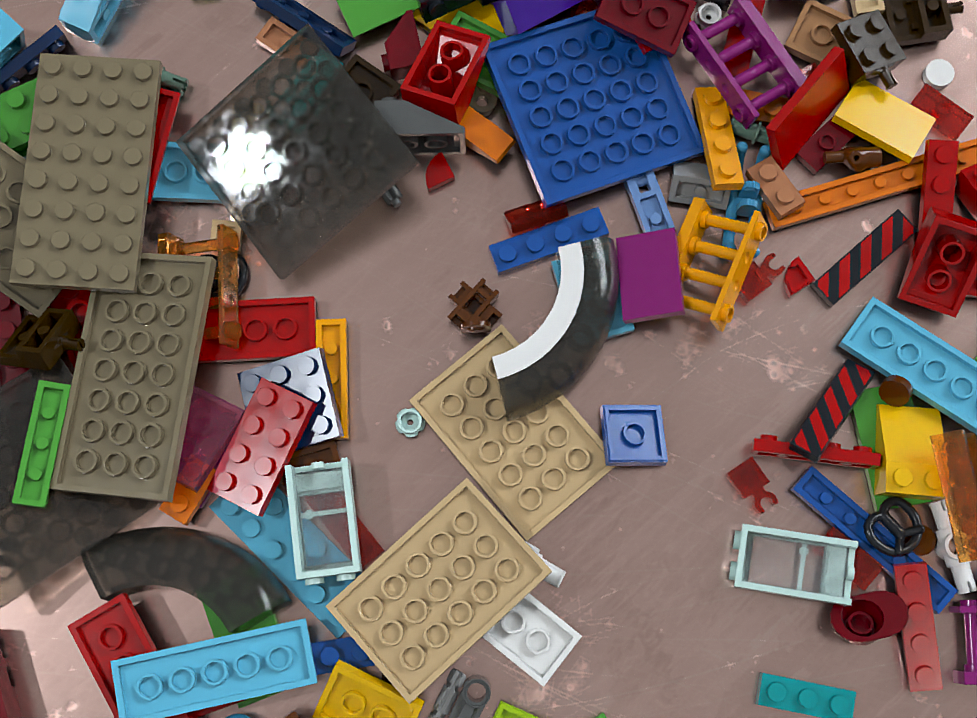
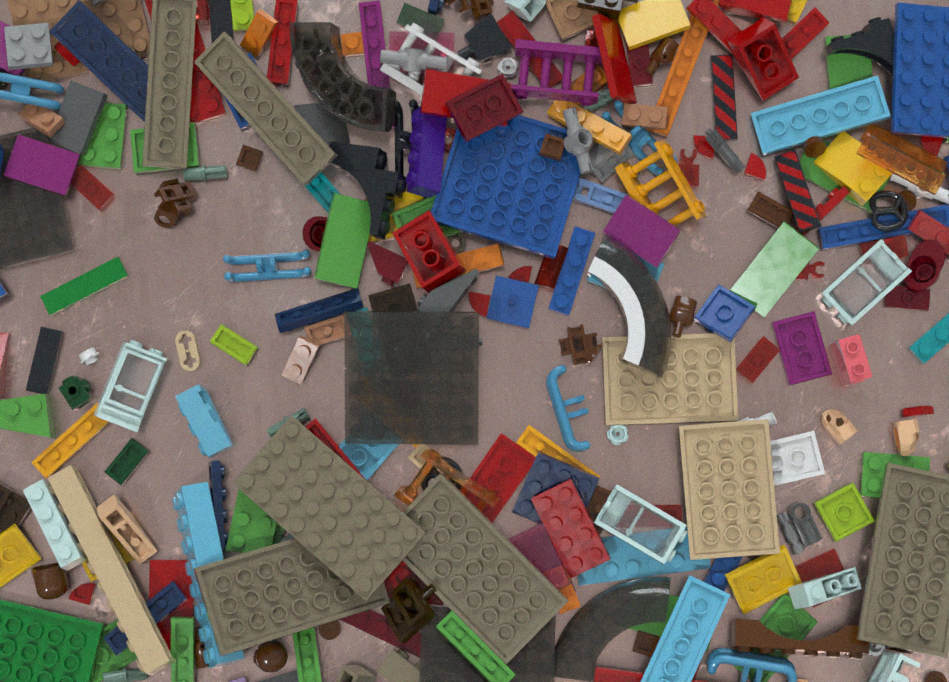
camera: 45 degrees left, 5 degrees up
none -> nougat plate [281,336,320,385]
none -> blue plate [487,275,539,328]
none -> red tile [508,266,532,283]
none -> reddish brown tile [539,133,564,162]
none -> dark azure piece [546,365,591,452]
none -> light grey pin [562,108,594,174]
none -> reddish brown tile [632,630,660,657]
none -> reddish brown piece [668,296,697,338]
none -> dark grey piece [705,128,745,174]
none -> tile [730,221,819,317]
none -> clear red plate [736,336,780,384]
none -> red tile [744,153,766,181]
none -> reddish brown plate [747,191,794,229]
none -> magenta tile [771,311,832,386]
none -> light nougat rock [822,409,858,445]
none -> coral panel [829,334,872,387]
none -> dark red plate [884,285,930,312]

